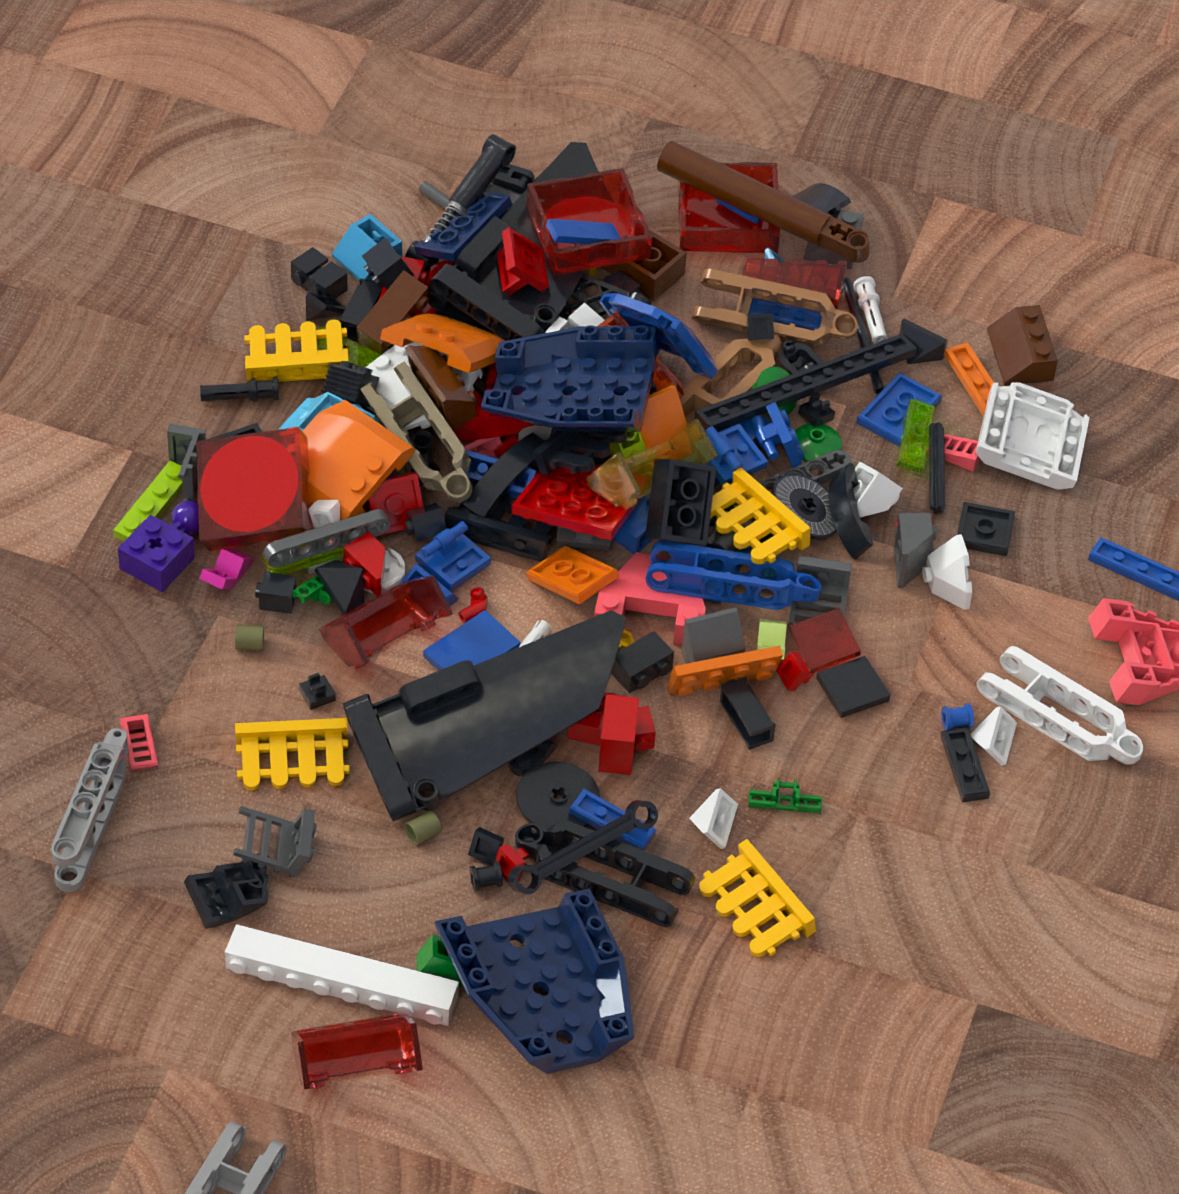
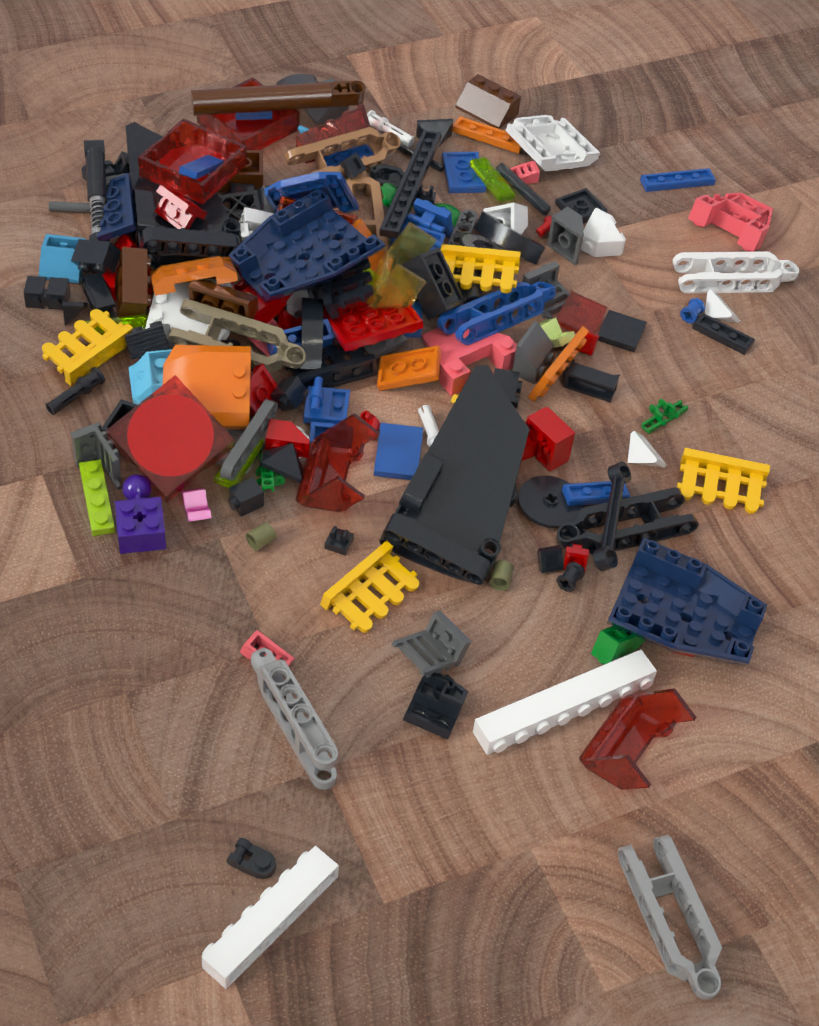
camera: 45 degrees left, 0 degrees up
white slope [308,500,340,529] -> none

